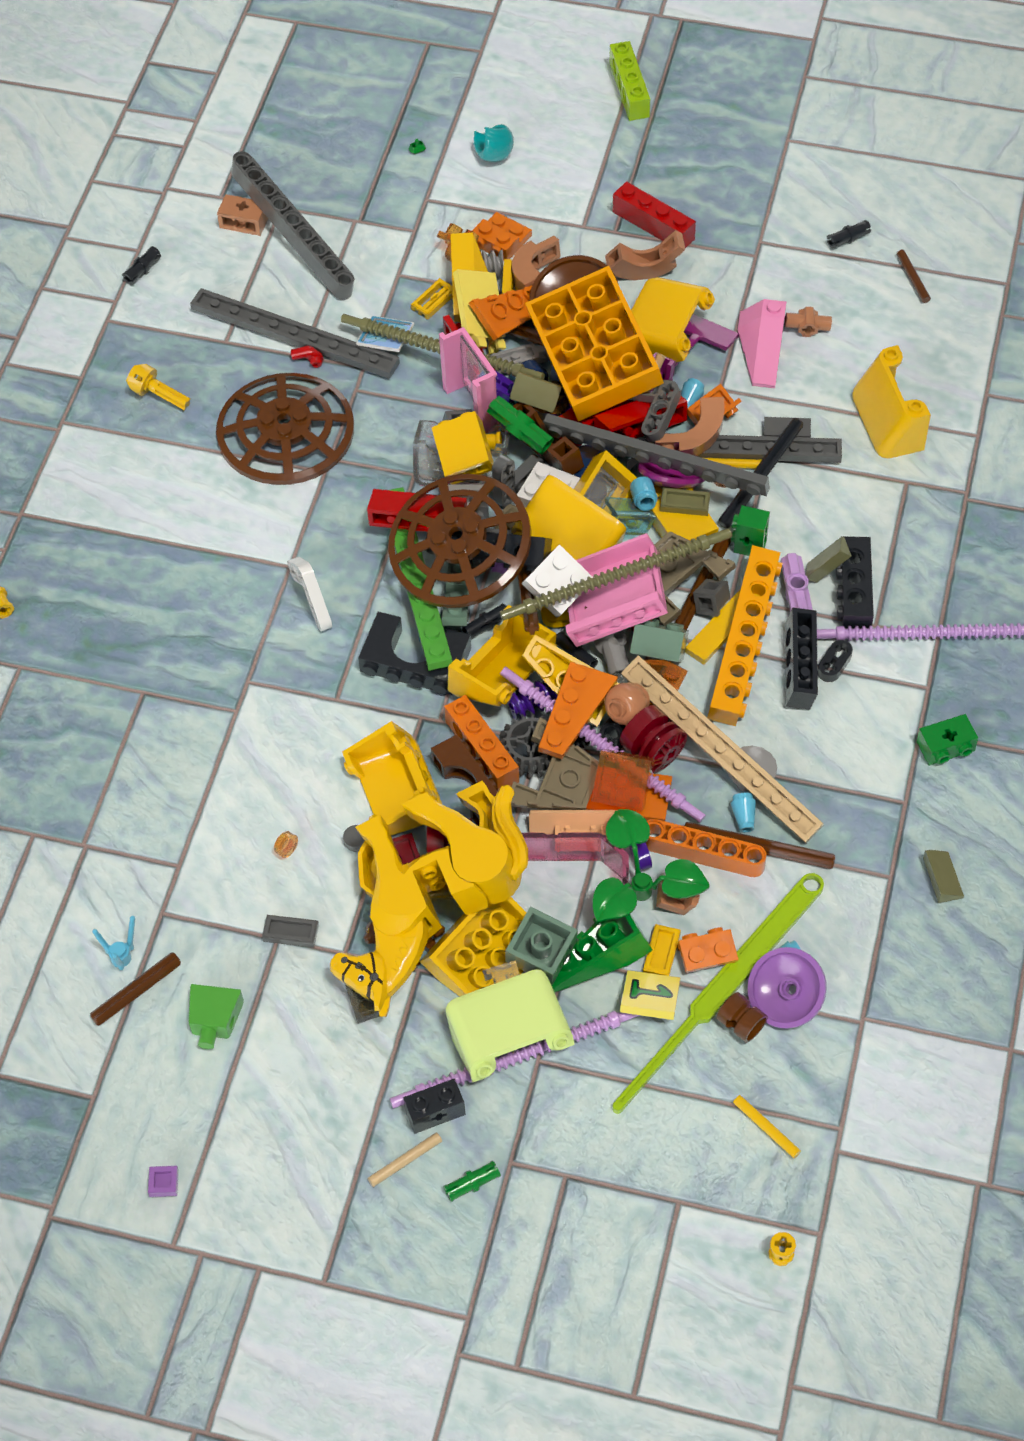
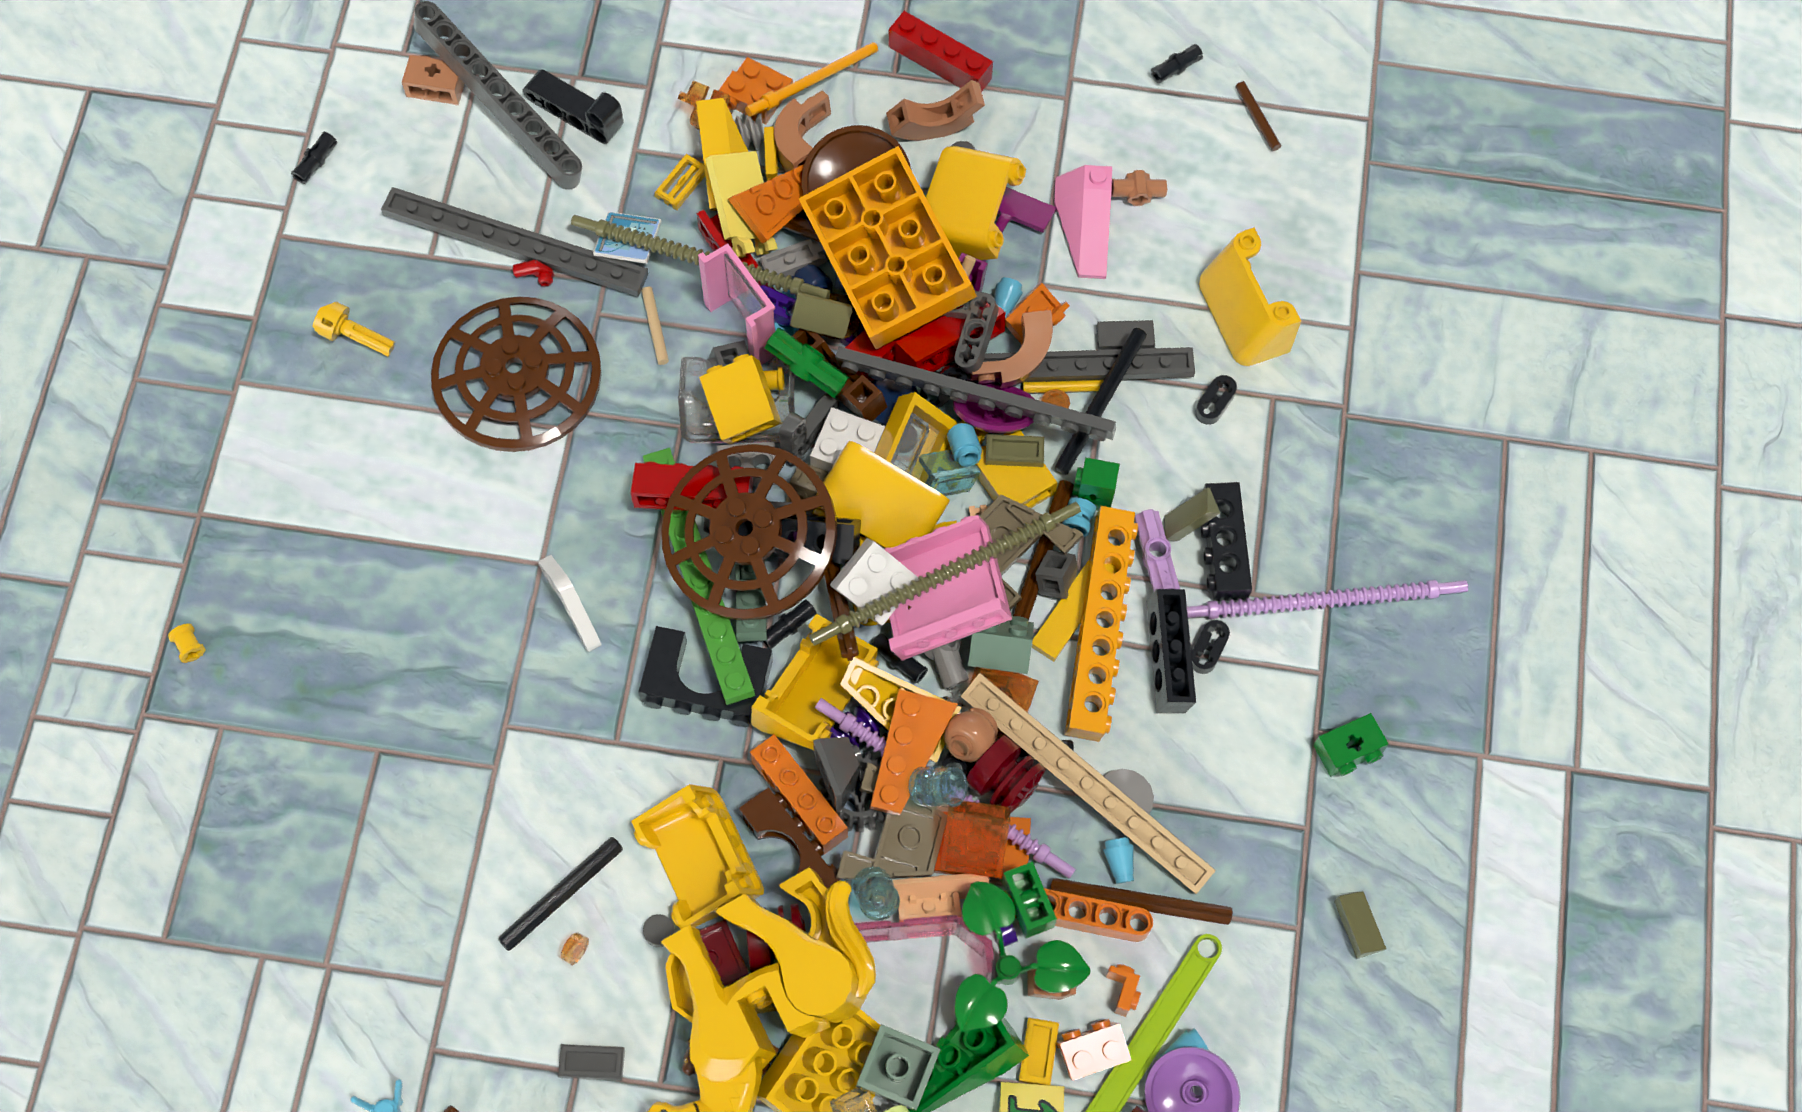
camera: 10 degrees left, 10 degrees up
none -> black axle [498,837,623,951]
none -> black beam [522,69,624,144]
none -> tan bar [641,287,669,365]
none -> light orange bar [745,42,878,117]
none -> dark grey slope [813,737,863,813]
none -> clear light blue wheel [853,867,900,921]
none -> clear light blue wheel [909,766,968,807]
none -> green brick [1002,861,1057,939]
none -> medium azure wheel [1062,498,1097,537]
none -> orange bracket [1106,964,1141,1017]
none -> black beam [1195,375,1237,425]

